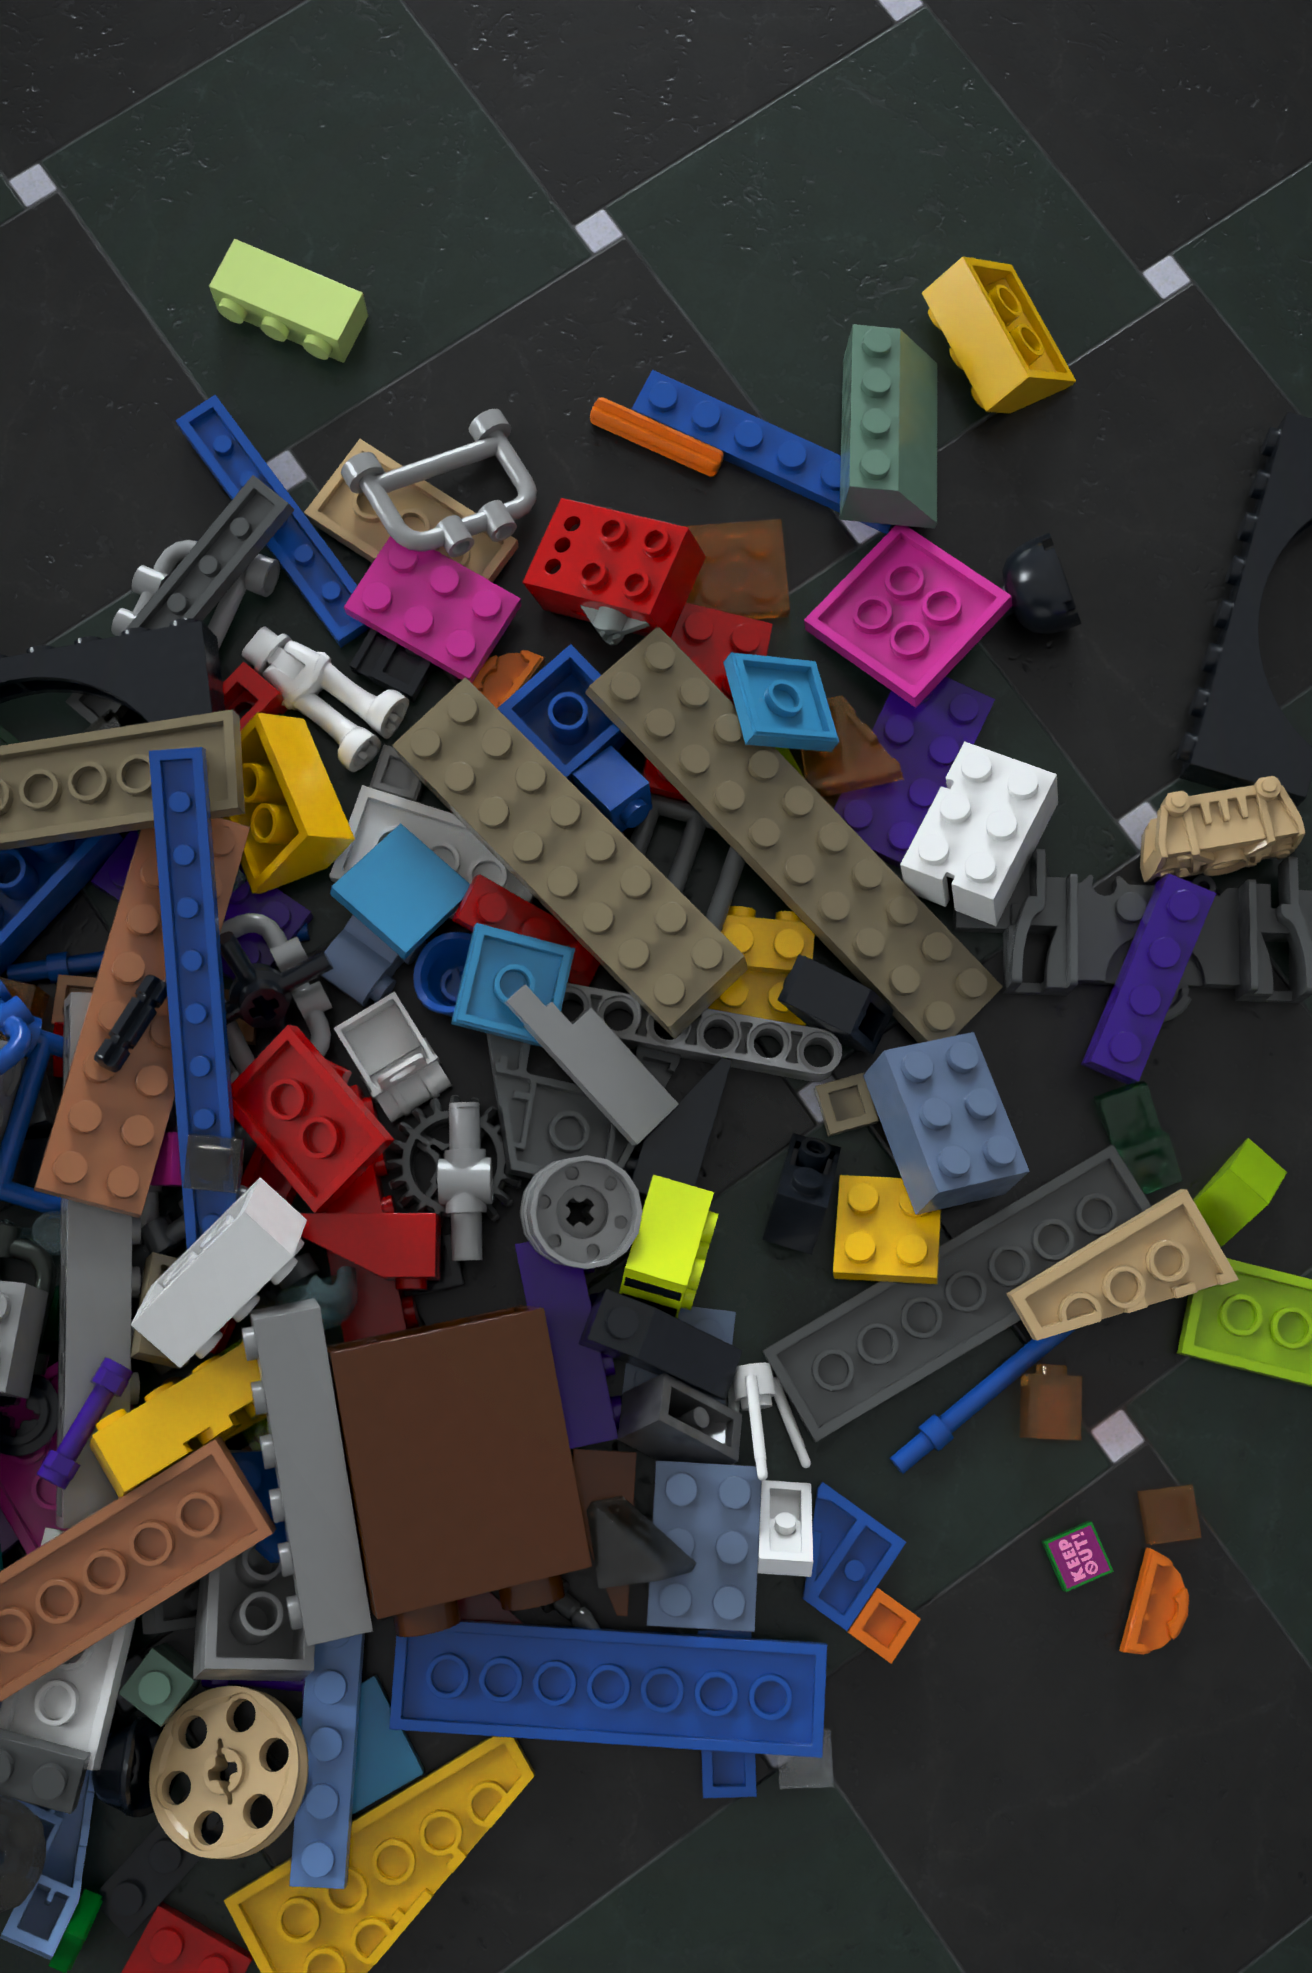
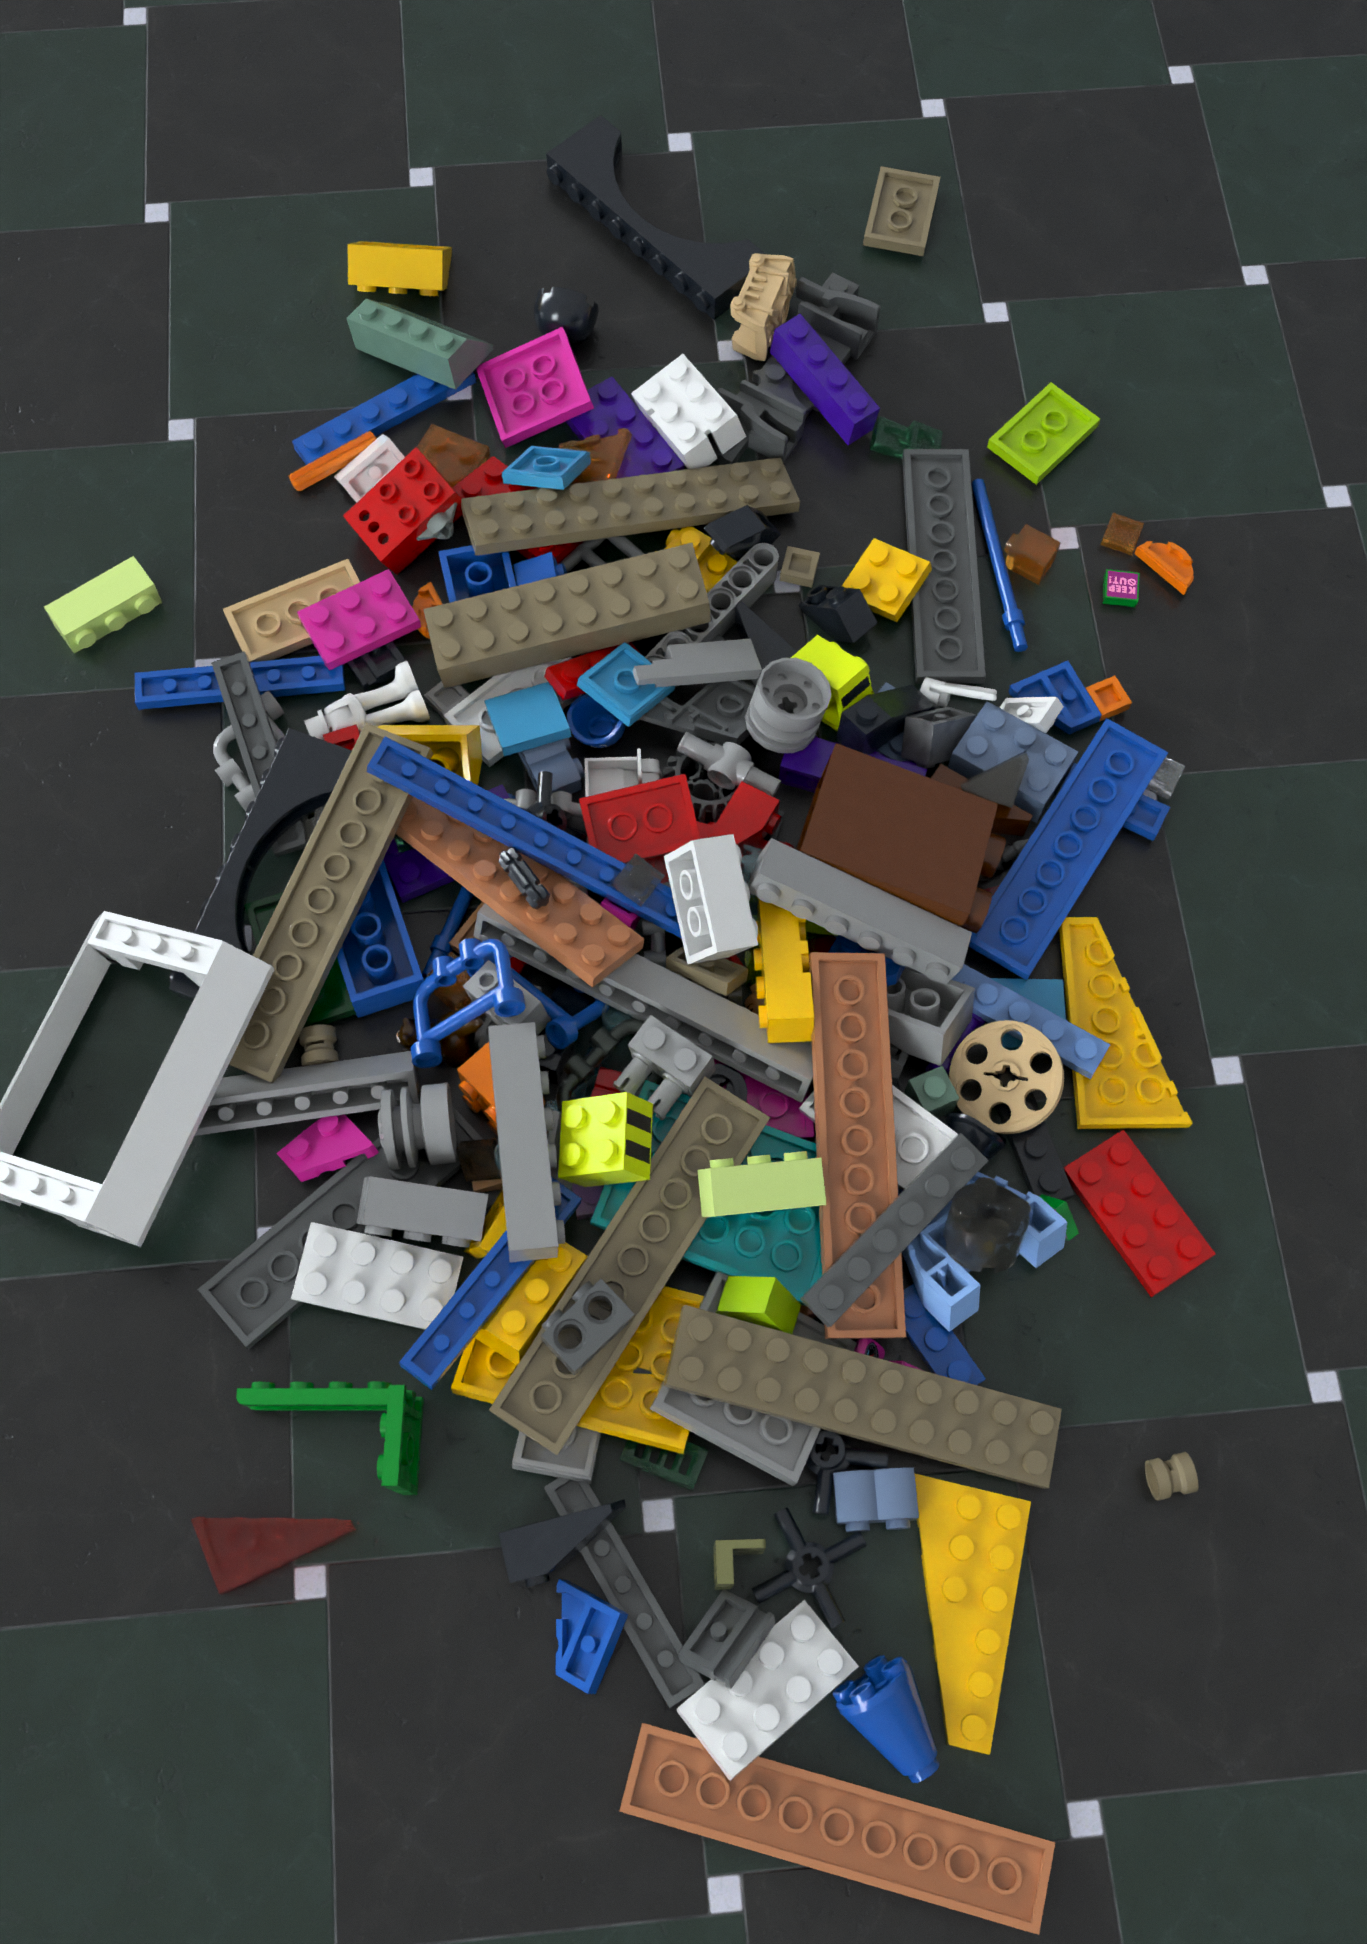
camera: 60 degrees left, 10 degrees down
dark purple bar [36,1357,133,1490] -> none
light grey bar [341,409,537,557] -> none
sand blue brick [863,1032,1030,1215] -> none
tan wing [1006,1189,1239,1341] -> none
lime slope [1193,1138,1287,1247] -> none
none -> white panel [334,434,405,503]

